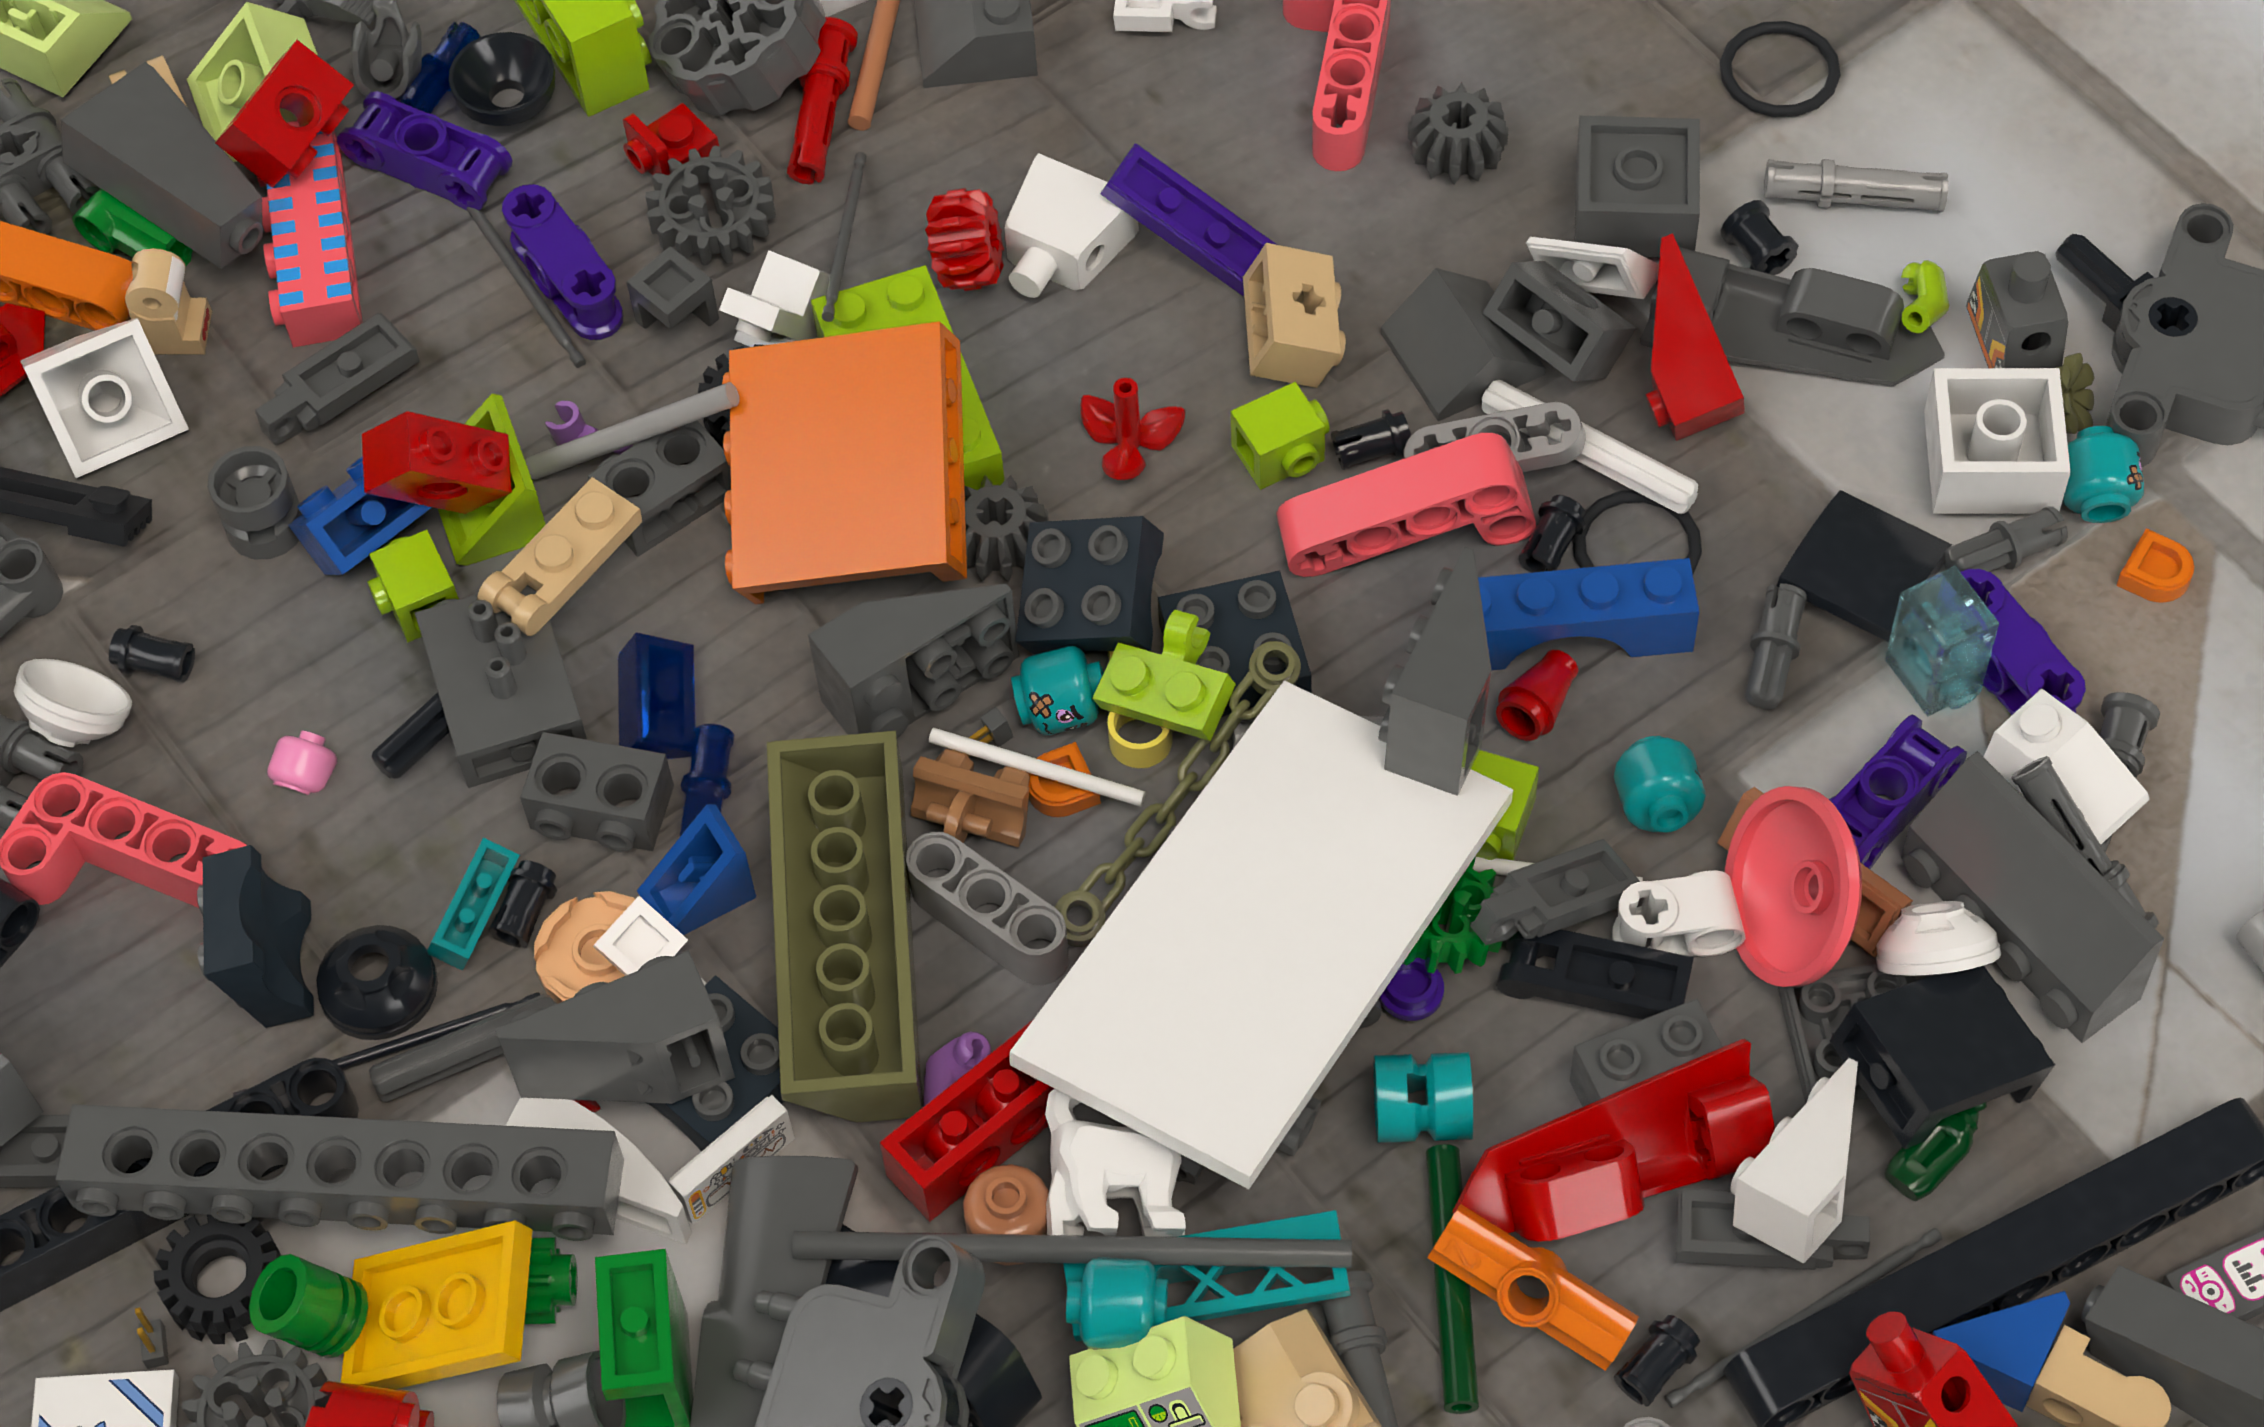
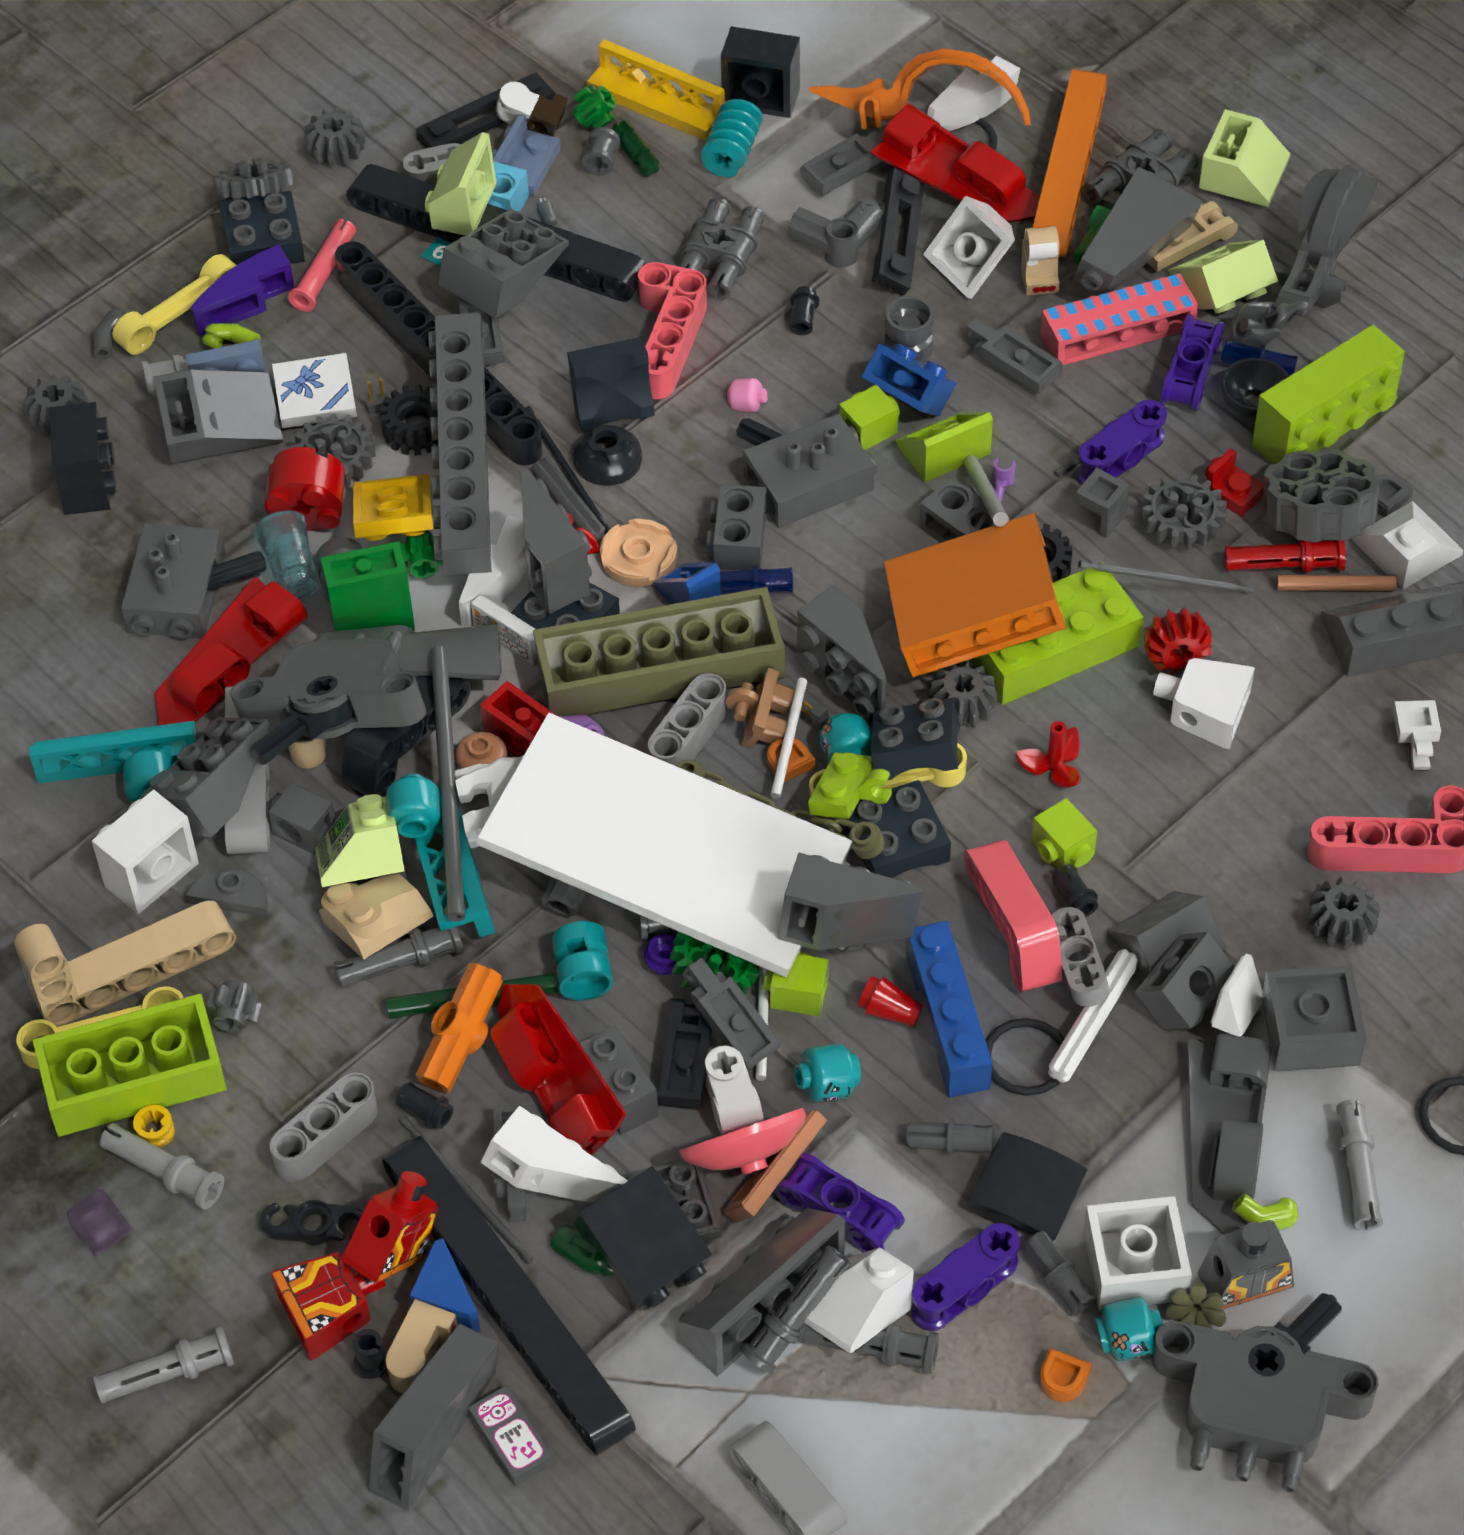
camera: 80 degrees right, 5 degrees down
white piece [13,659,132,747] -> none
red brick [215,39,354,188] -> none
green piece [249,1254,368,1358] -> none
red brick [362,411,512,514] -> none
teal piece [427,837,520,971] -> none
tan plate [477,477,642,636] -> none
black pin [488,860,557,948] -> none
white plate [593,896,707,986] -> none
clear blue slope [618,632,696,759] -> none
white brick [719,250,842,347] -> none
dark purple tile [1100,143,1277,297] -> none
tan brick [1243,243,1346,388] -> none
black pin [1518,495,1586,573] -> none
red slope [1645,233,1745,441] -> none
black bush [1720,200,1799,275] -> none
white piece [1876,901,2001,976] -> none
clear light blue brick [1885,566,1999,717] -> none

